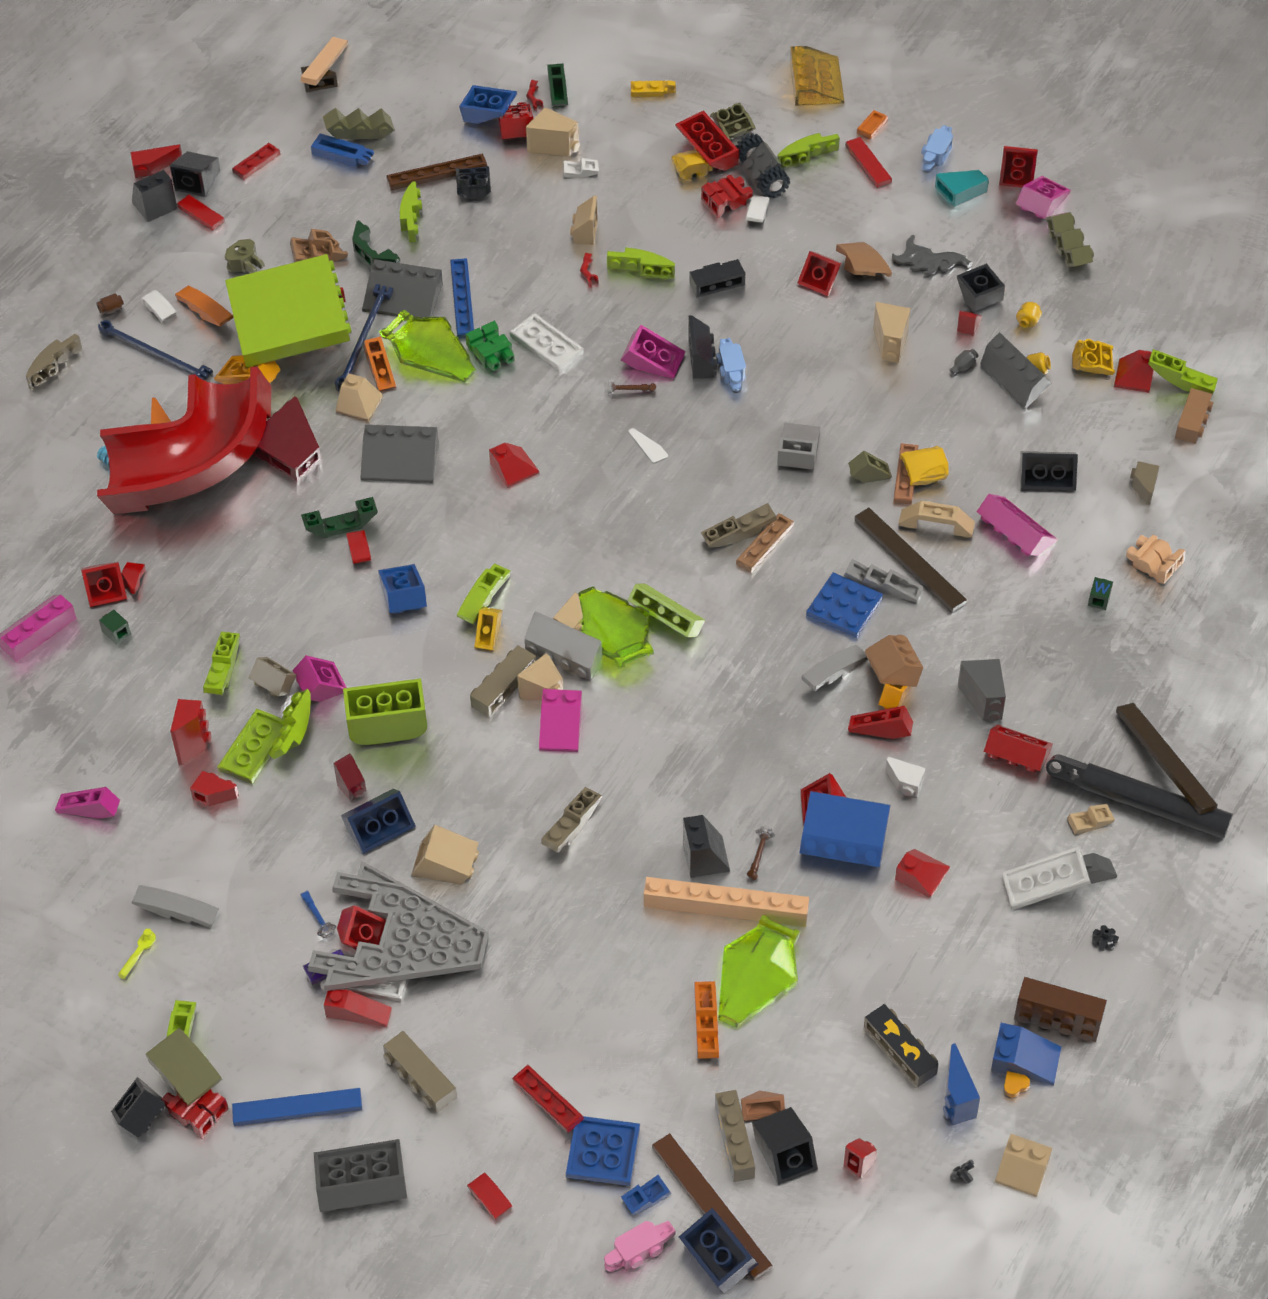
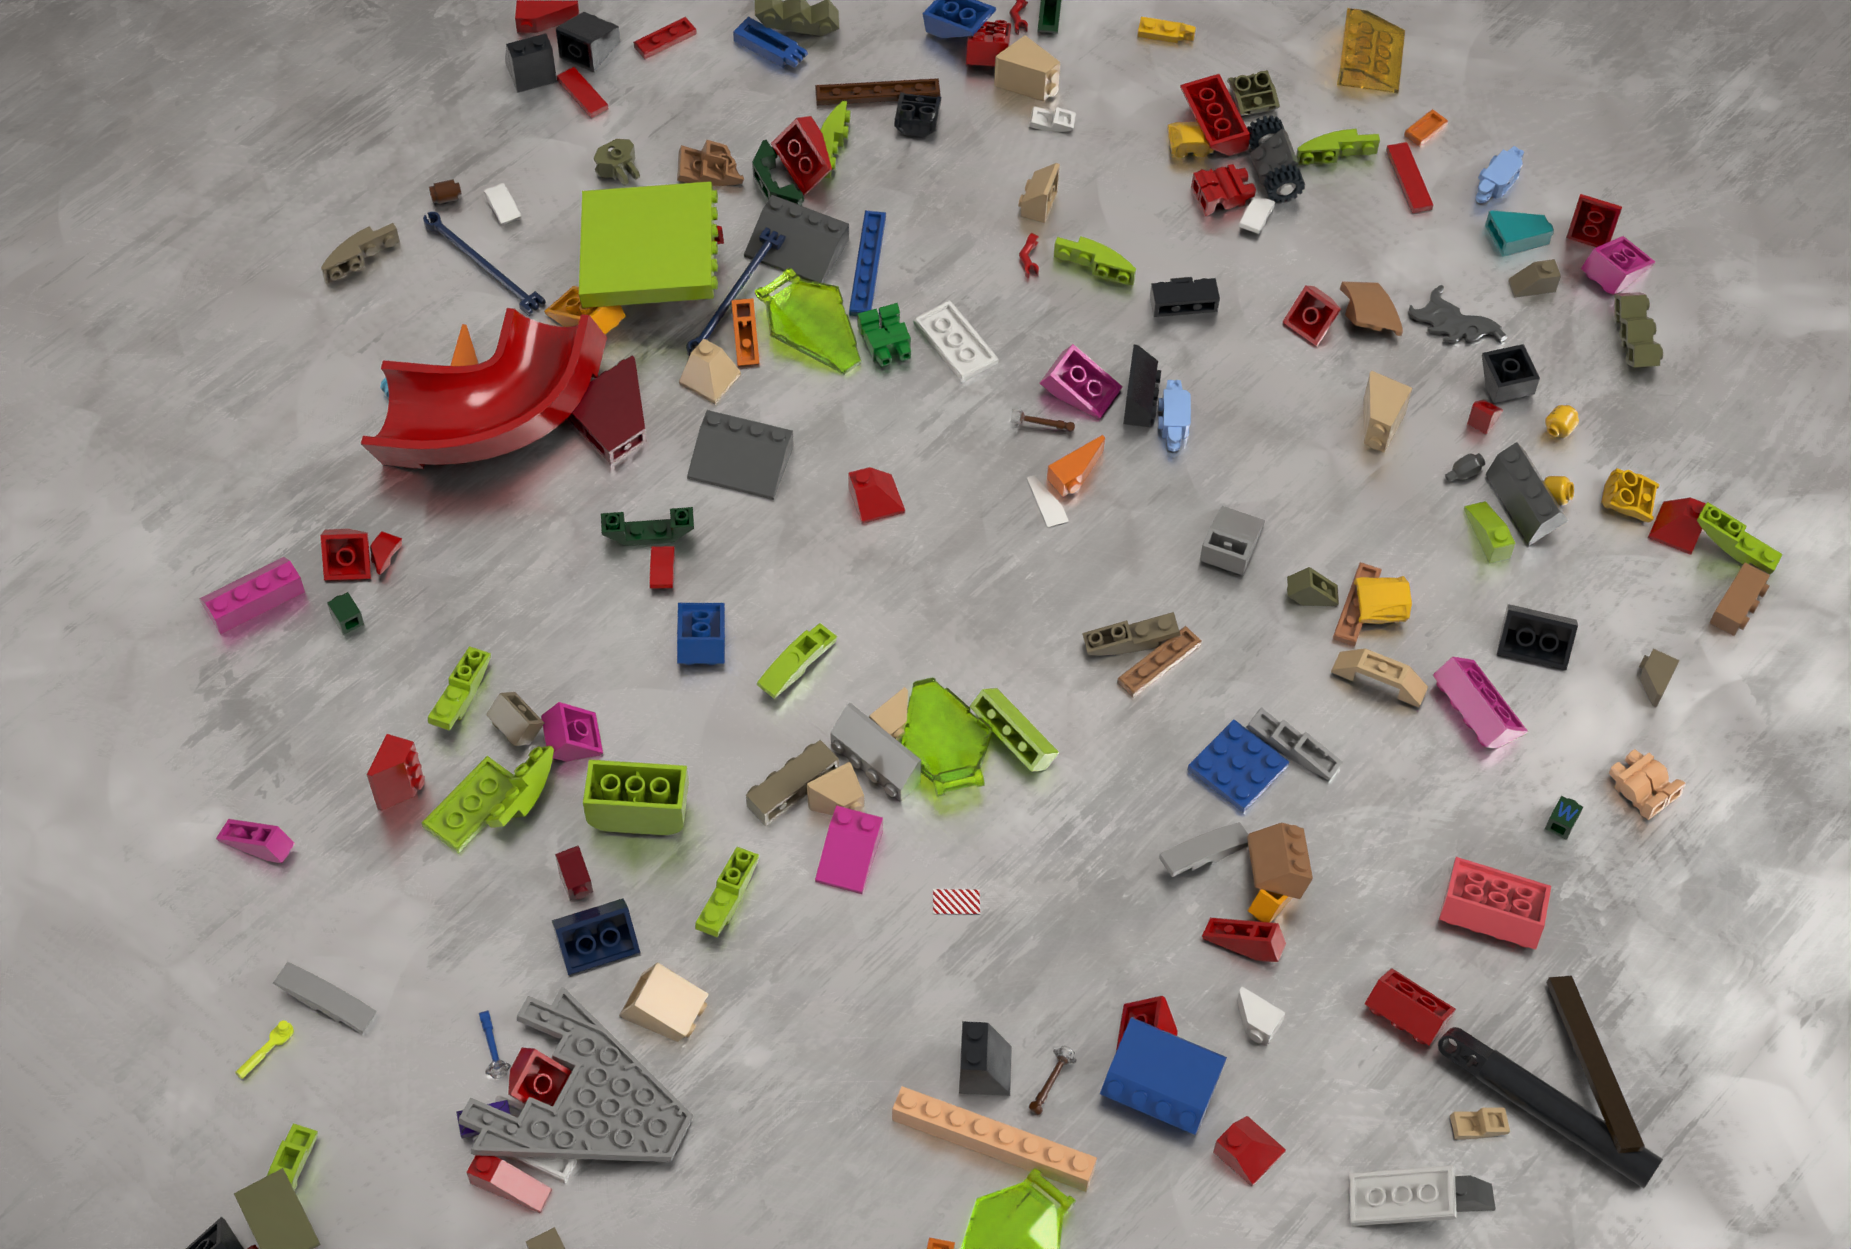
camera: 10 degrees right, 5 degrees up
orange slope [175,285,234,327] -> none
red slope [190,770,239,806] -> none
yellow slope [474,607,503,650] -> none
dark tan slope [541,787,602,853] -> none
dark brown tile [855,507,967,613] -> none
dark grey slope [958,659,1006,721] -> none
none -> lime slope [695,847,759,938]
none -> red slope [770,116,832,195]
none -> sticker [933,889,980,914]
none -> orange slope [1047,435,1105,497]
none -> coral slope [1439,857,1551,950]
none -> lime slope [1464,501,1516,564]
none -> dark tan slope [1508,259,1561,298]

